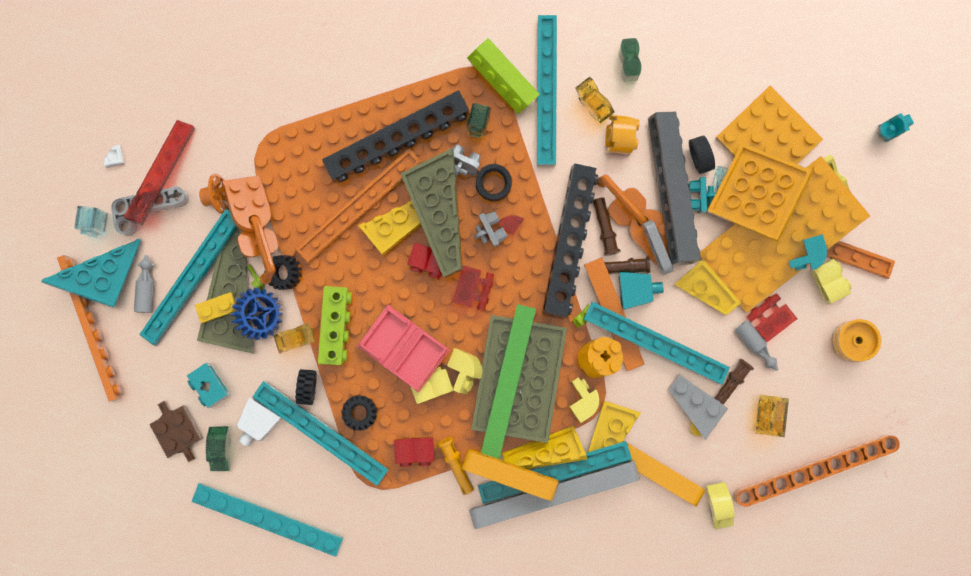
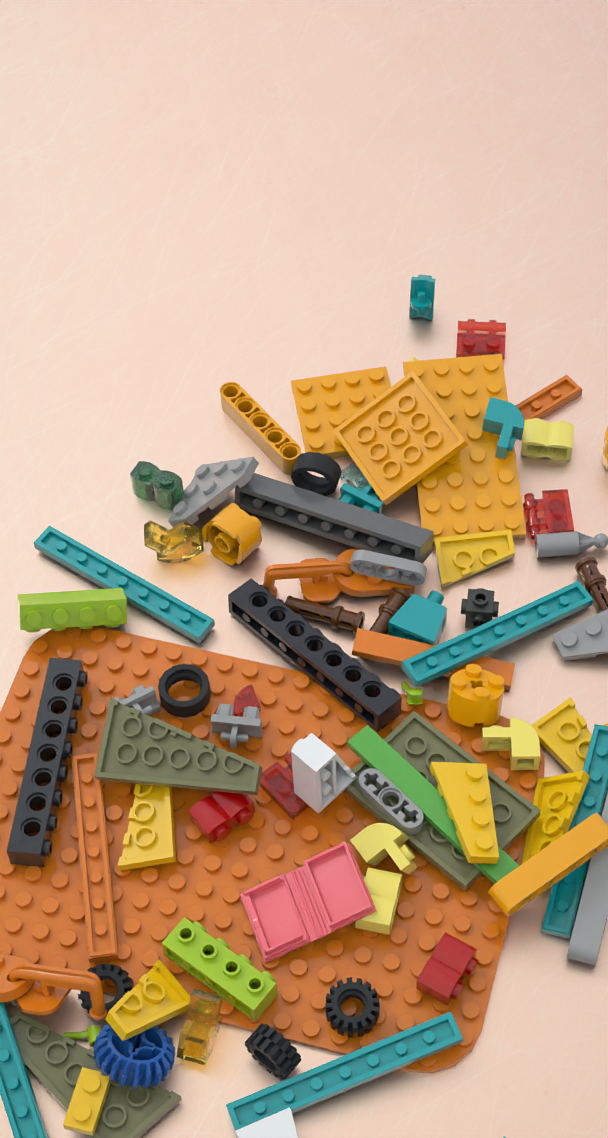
camera: 55 degrees left, 30 degrees down
light orange pin [437,437,474,495] -> none
clear green brick [467,103,491,138] -> none
none -> yellow wing [105,959,195,1041]
none -> light grey plate [168,457,259,528]
none -> light orange beam [220,382,301,475]
none -> white wedge [291,733,358,814]
none -> light grey beam [359,768,423,834]
none -> yellow wing [429,762,499,864]
none -> clear red plate [456,319,506,360]
none -> pearl dark grey brick [461,588,499,629]

